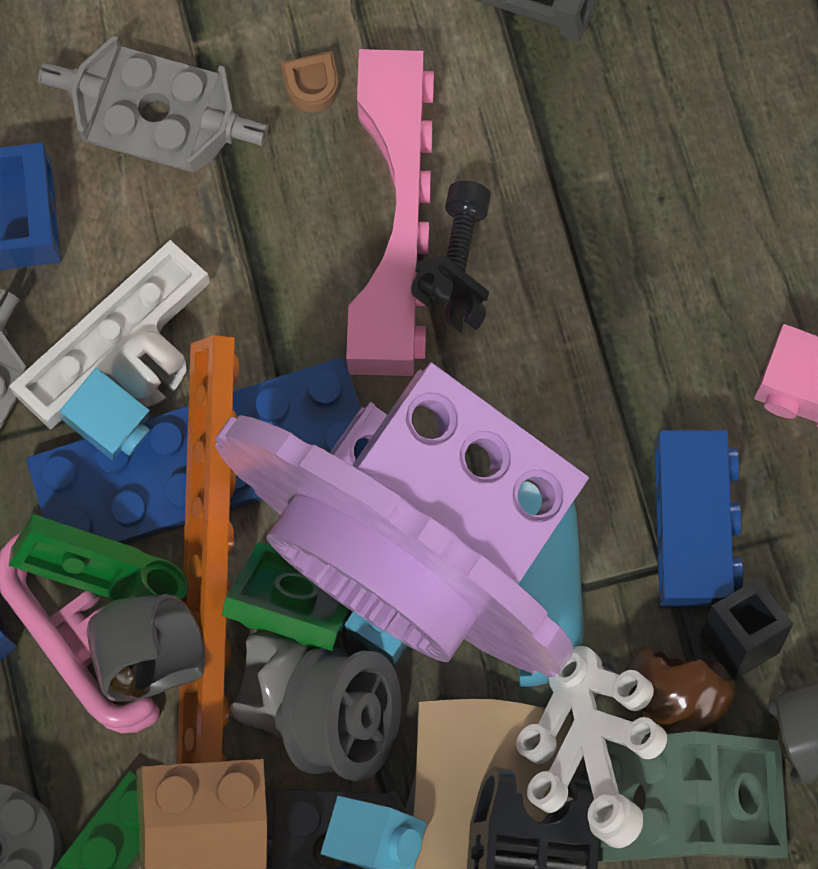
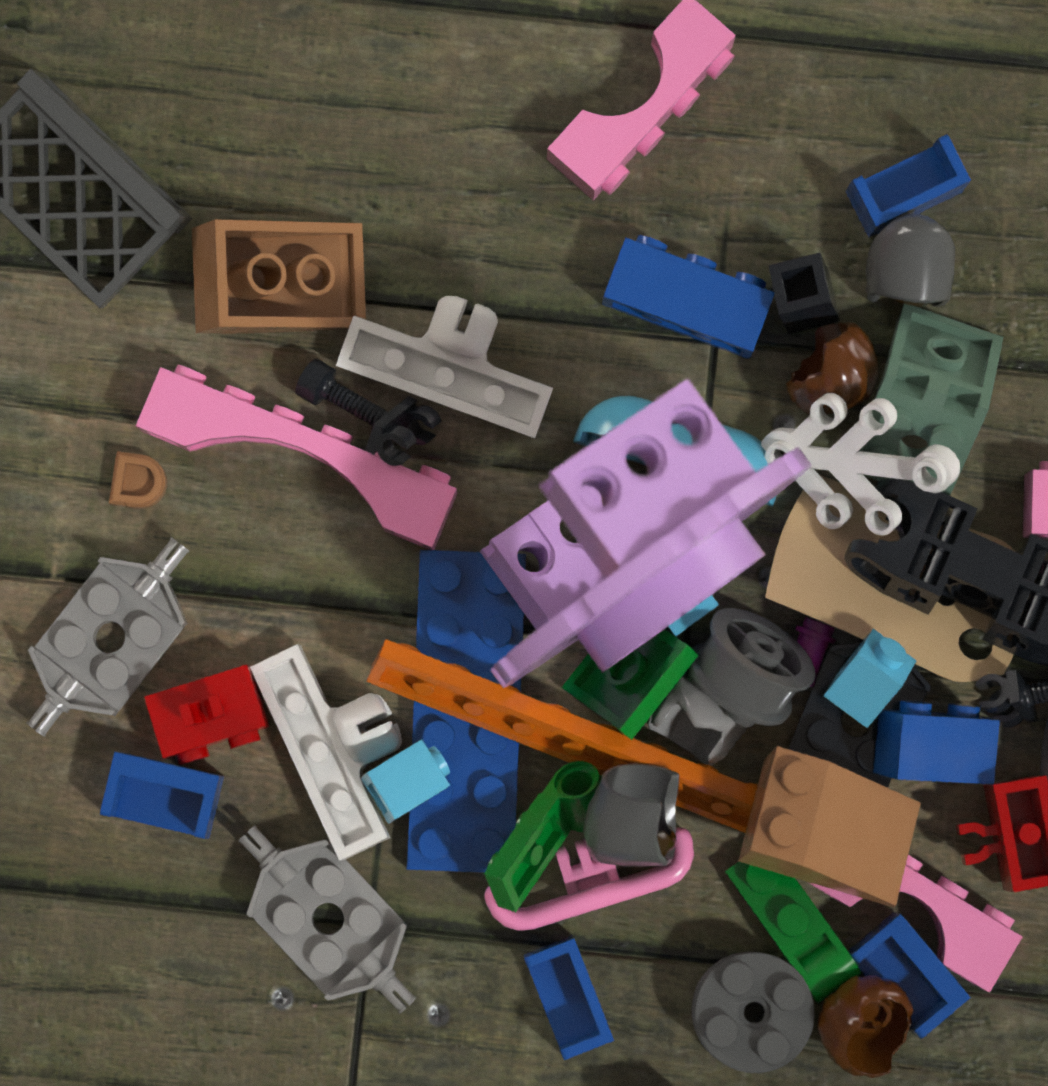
camera: 75 degrees left, 10 degrees up
none -> red brick [144,664,270,766]
none -> medium nougat slope [192,219,366,334]
none -> white plate [336,296,553,438]
none -> magenta pin [795,617,837,688]

